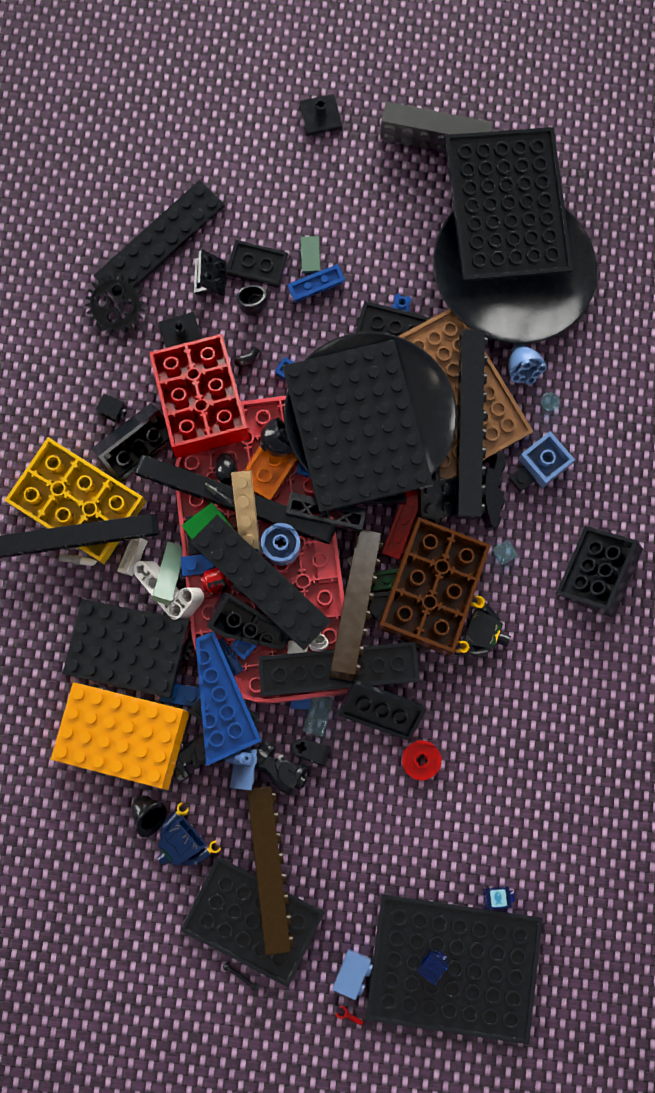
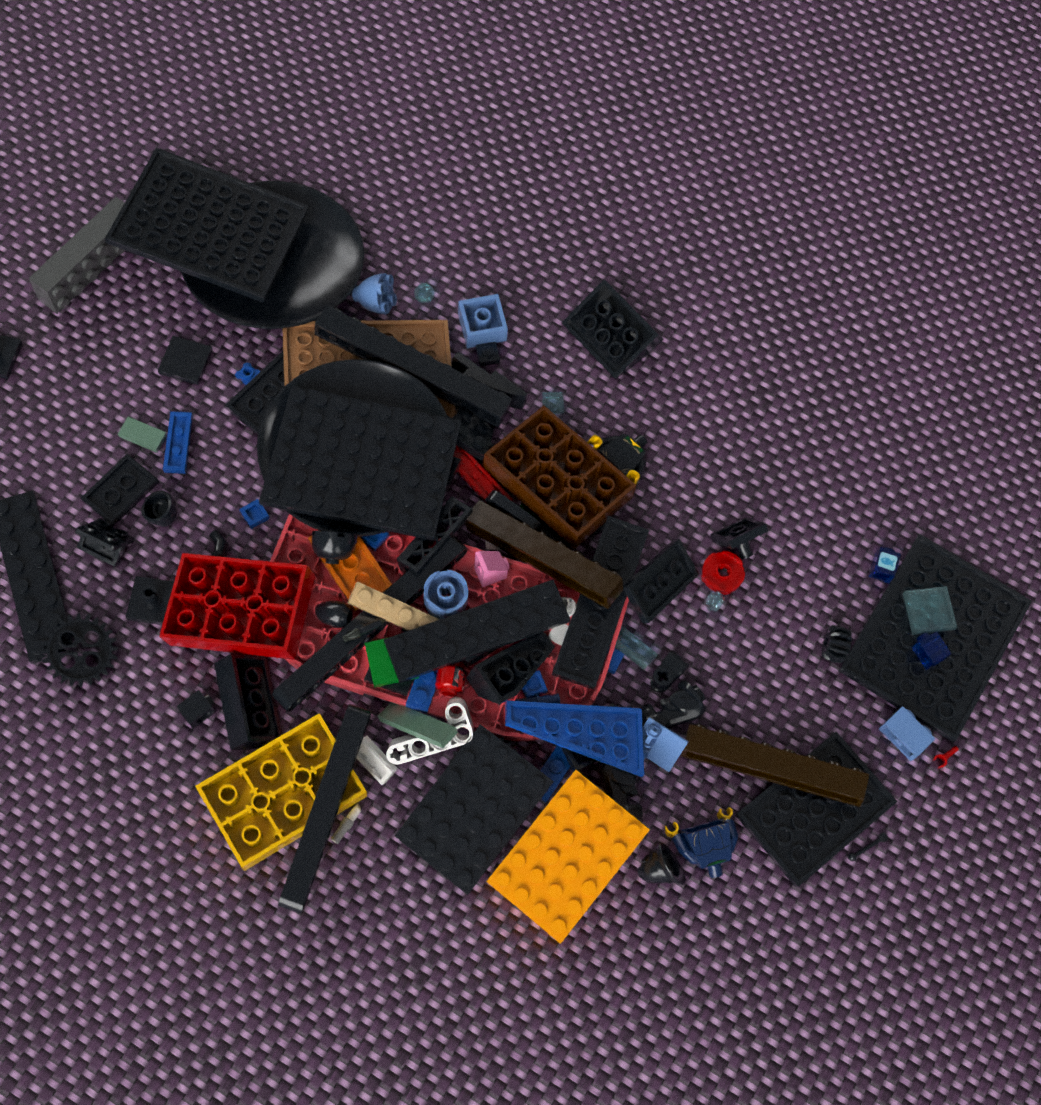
camera: 75 degrees left, 10 degrees down
none -> black tile [158,336,213,385]
none -> bright pink slope [474,551,510,587]
none -> black beam [485,490,542,532]
none -> clear light blue plate [705,591,725,612]
none -> black tile [710,517,768,559]
none -> black gear [821,625,852,663]
none -> clear light blue plate [903,586,957,635]

